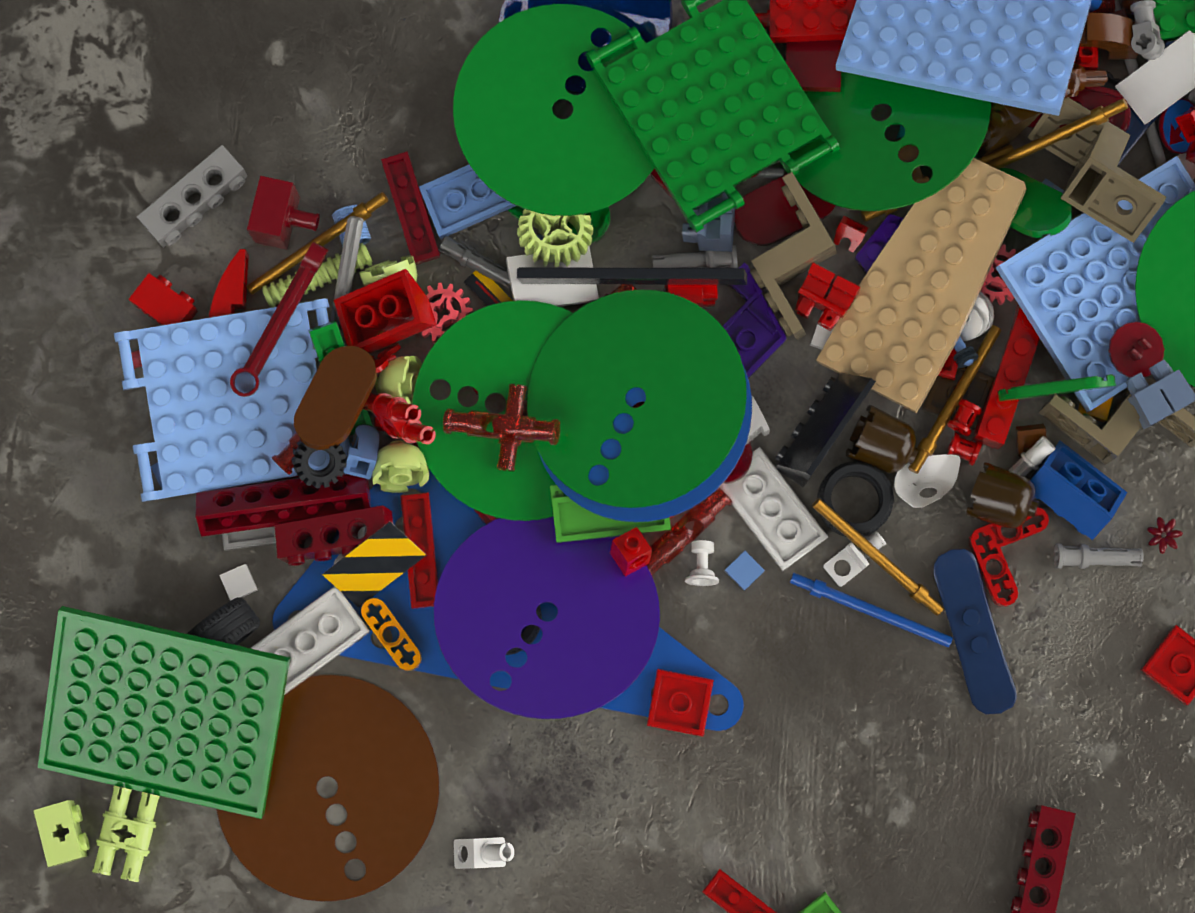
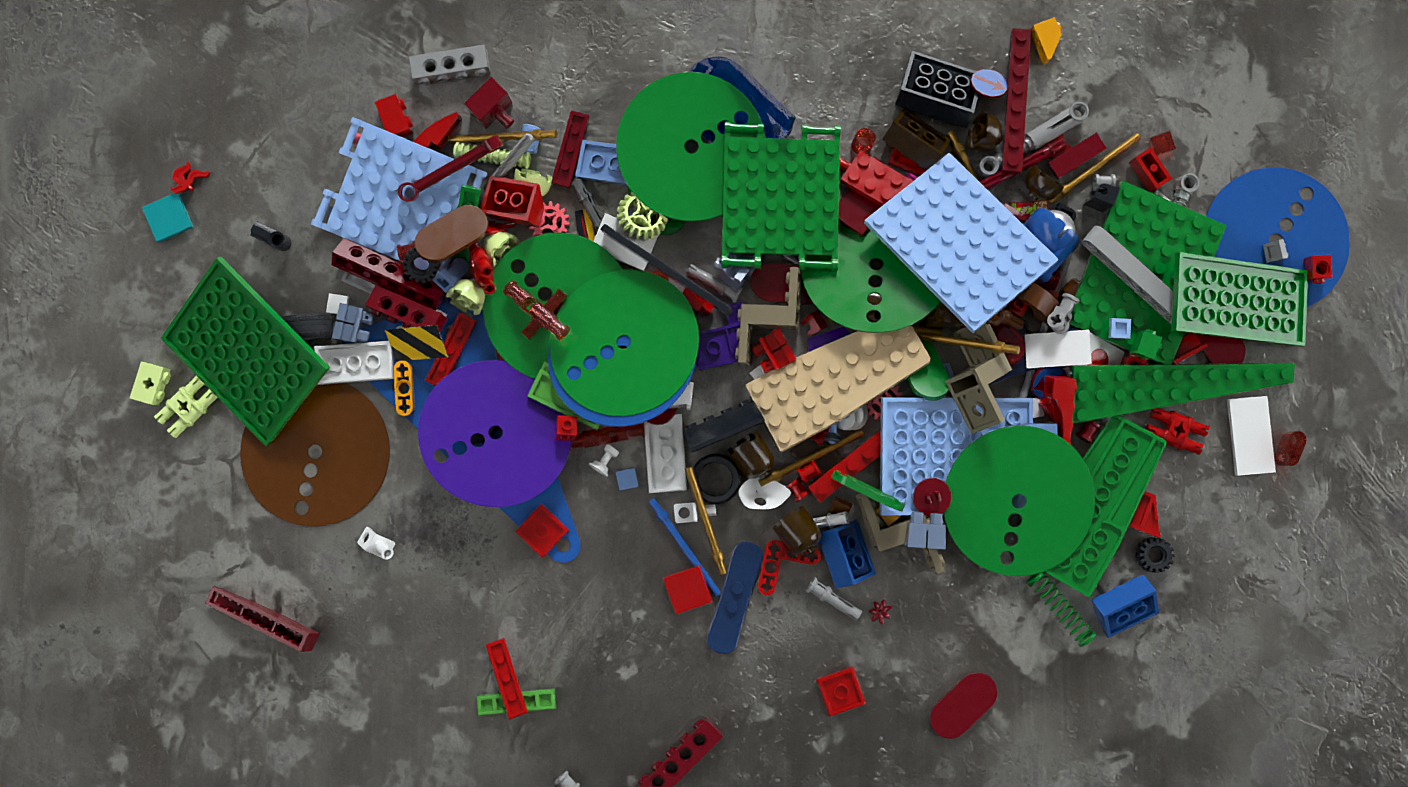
camera: 30 degrees right, 5 degrees up
none -> black piece [250,221,292,251]
none -> sand blue hips [332,303,374,343]
none -> red tile [663,565,713,614]

